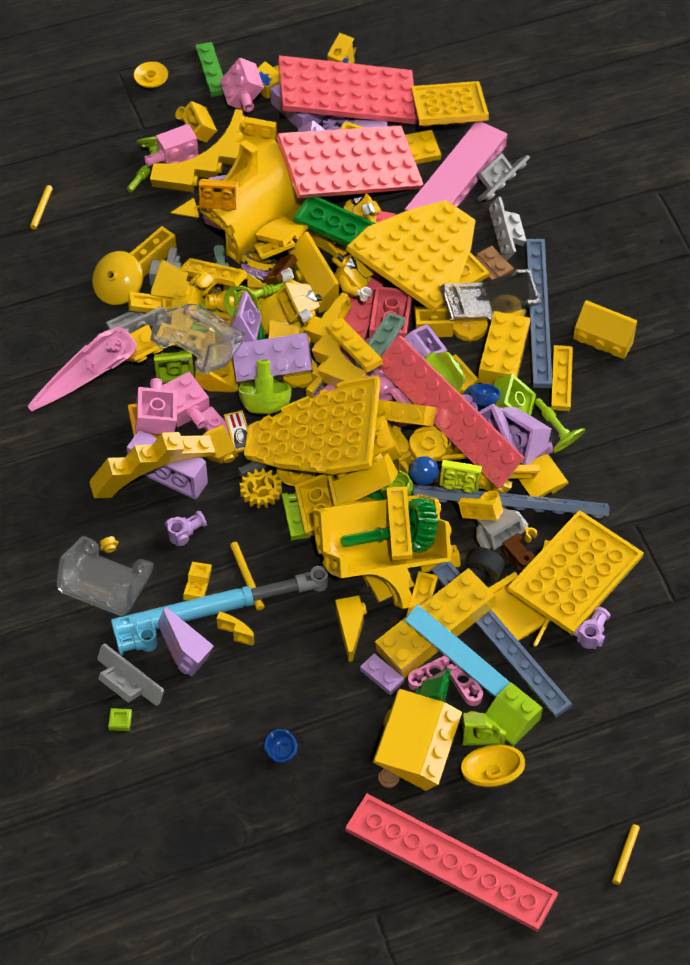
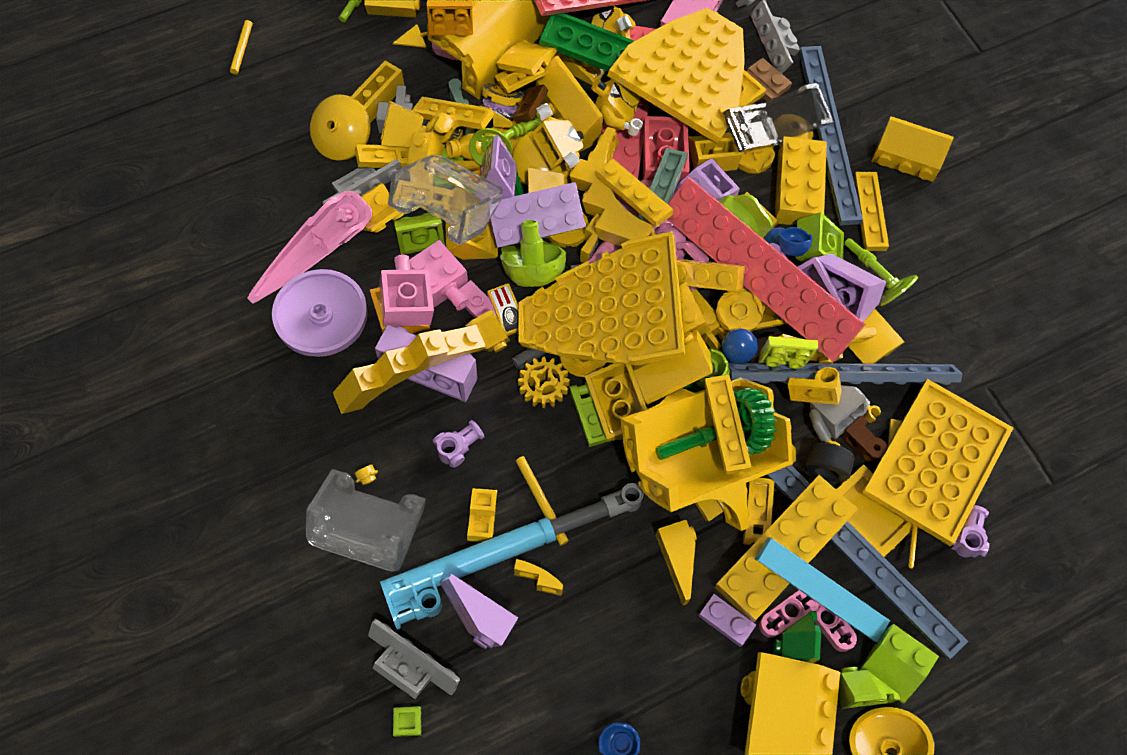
camera: 10 degrees left, 10 degrees up
none -> lavender dish [272,269,368,357]

